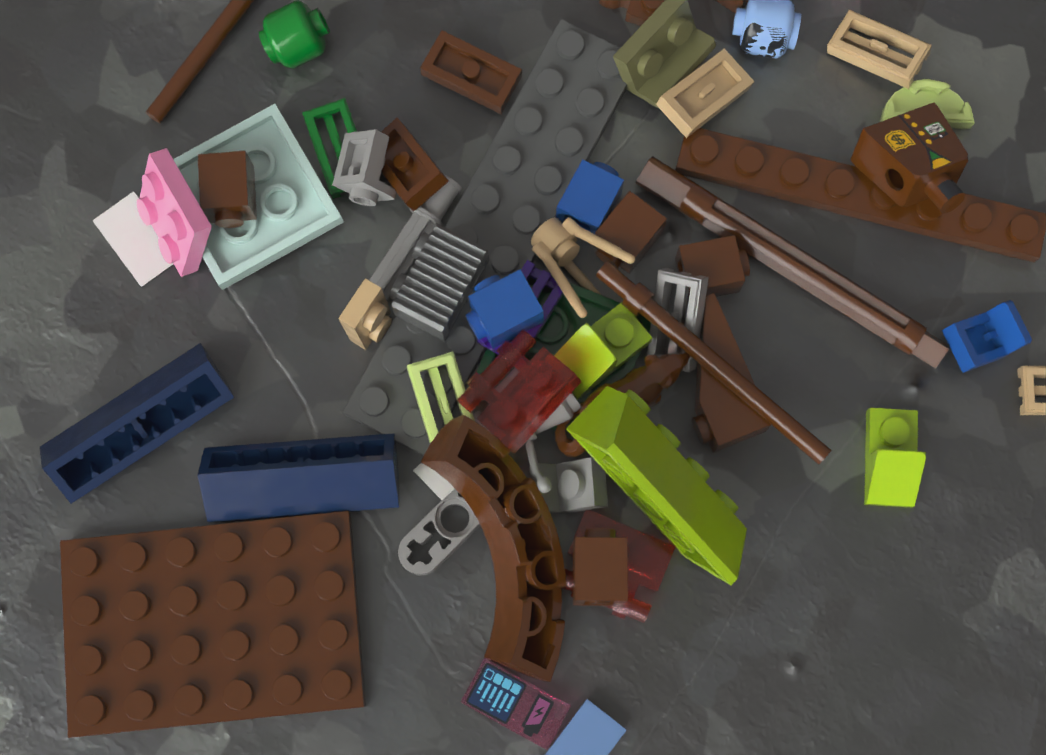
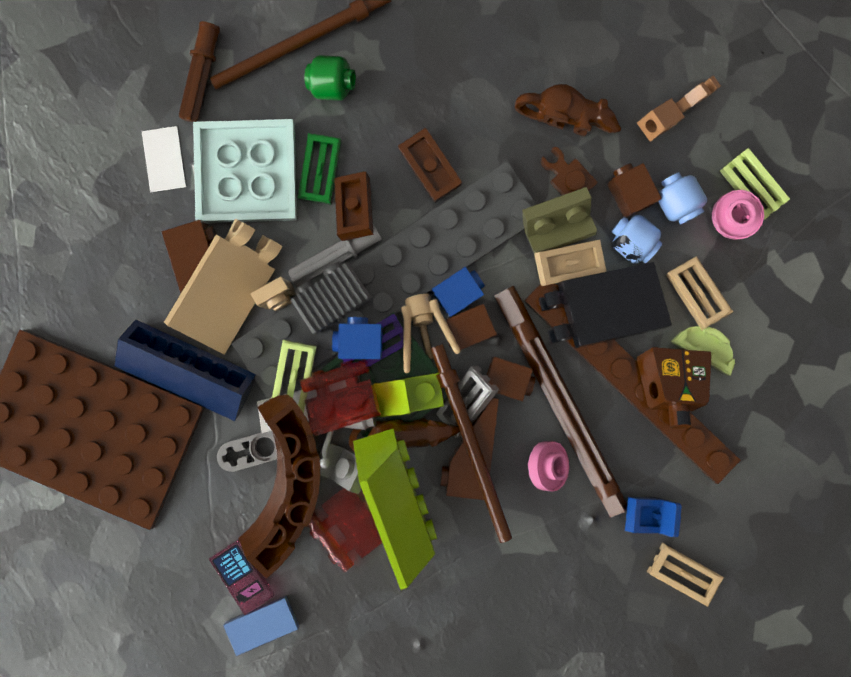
camera: 25 degrees right, 10 degrees up
dark blue brick [40,343,234,504] -> none
bright pink plate [137,148,212,277] -> none
reddish brown brick [198,151,257,228] -> none
light grey bracket [332,129,396,206] -> none
reddish brown brick [573,528,628,606] -> none
lime slope [864,408,926,508] -> none
none -> reddish brown slope [161,220,216,294]
none -> tan tile [164,219,283,355]
none -> reddish brown axle [179,21,220,123]
none -> bright pink plate [528,441,569,492]
none -> black tile [539,262,672,348]

